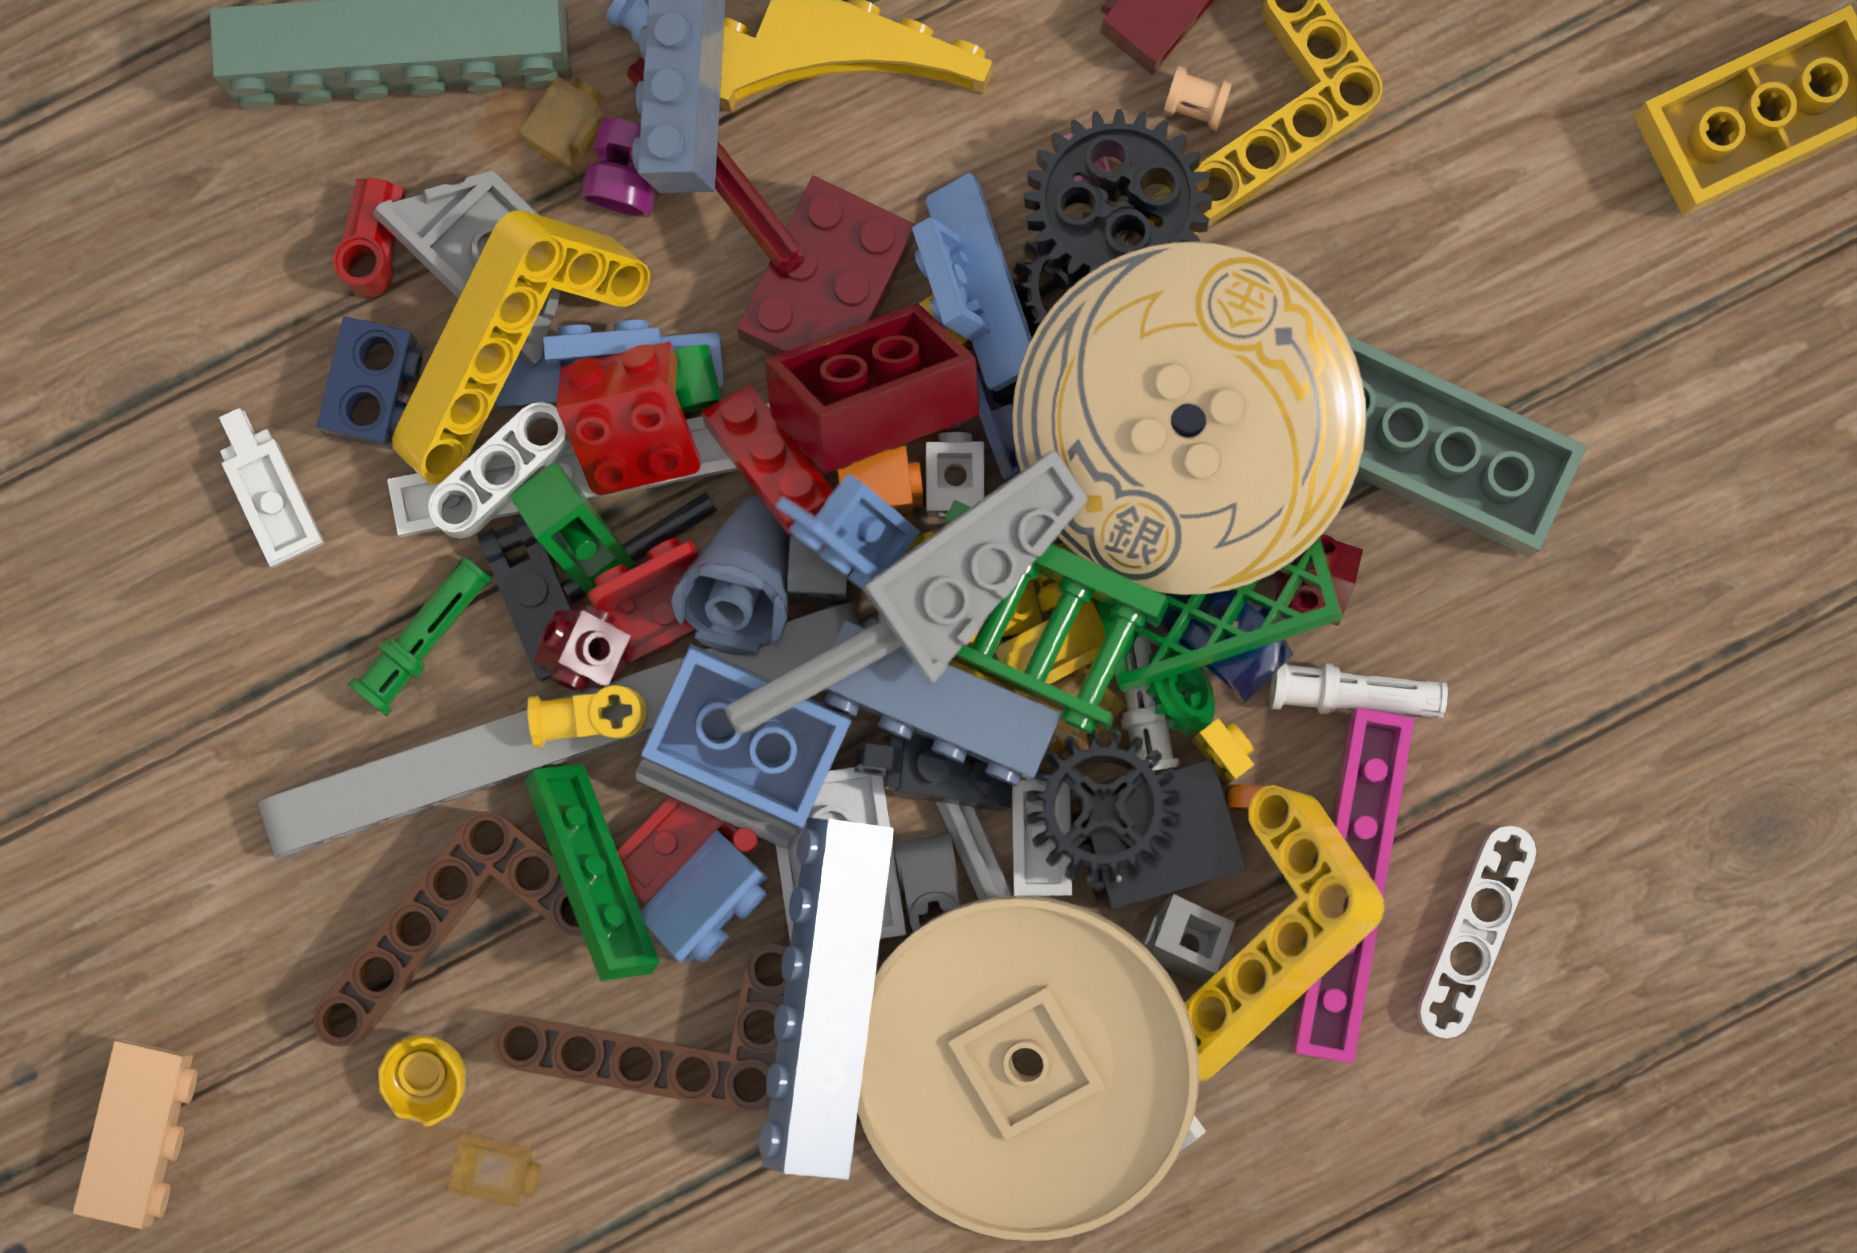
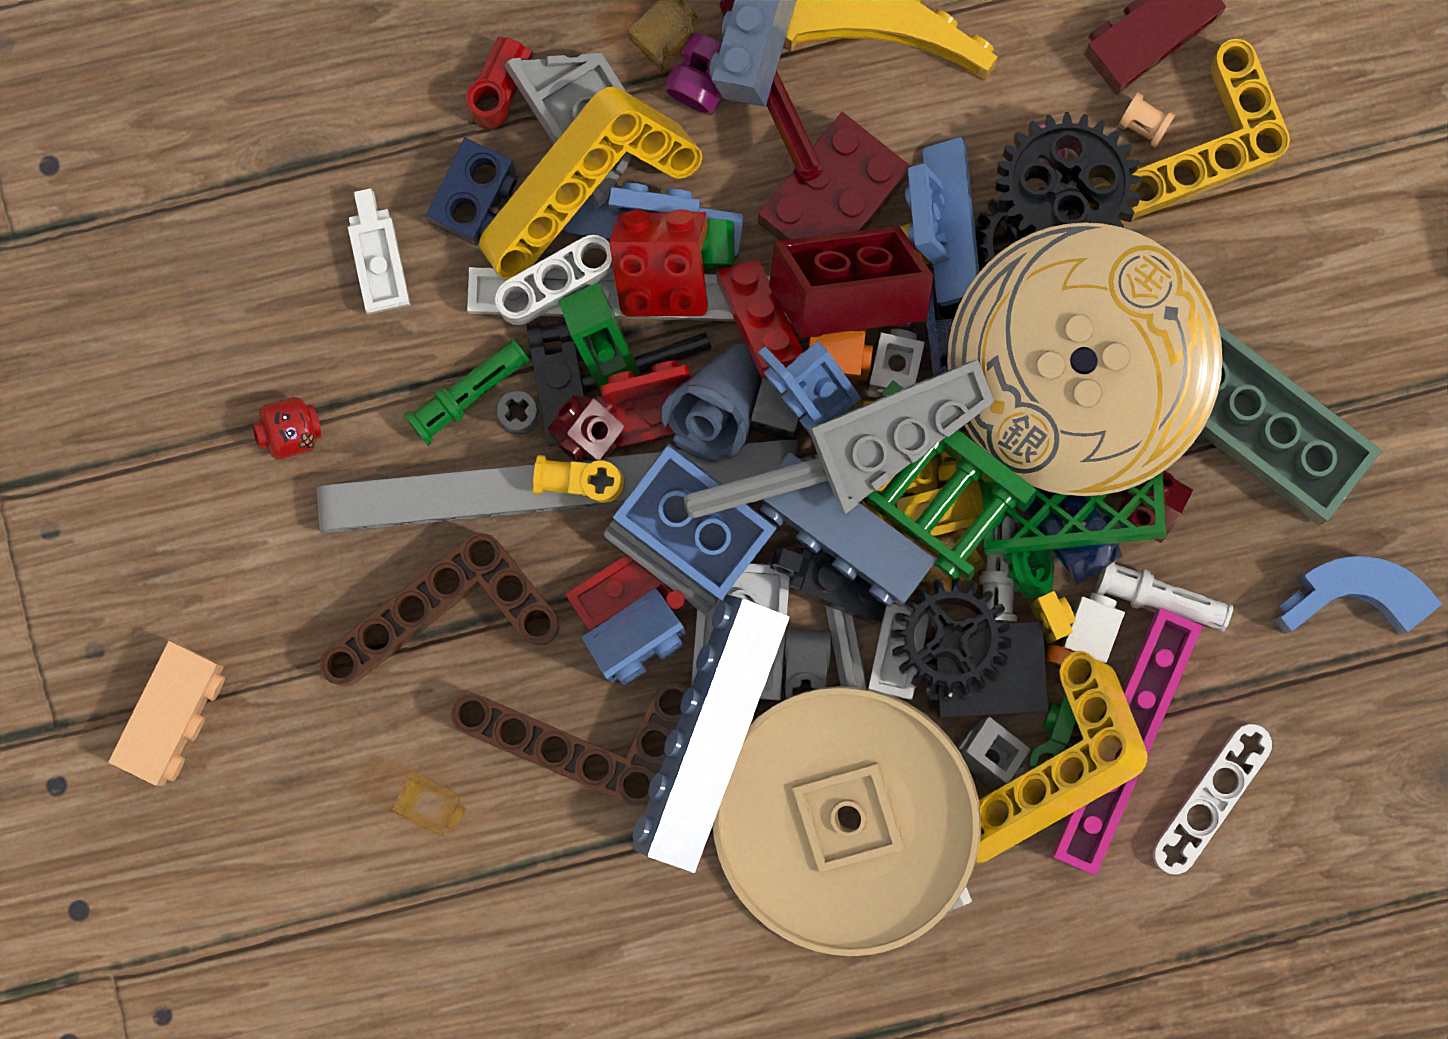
camera: 20 degrees right, 0 degrees up
yellow hair [378,1034,466,1127] -> none
green plate [524,764,660,982] -> none
none -> red head [252,397,321,460]
none -> dark grey bush [497,390,539,435]
none -> green plate [1028,696,1076,768]
none -> white brick [1061,593,1125,663]
none -> medium blue arch [1274,556,1443,634]

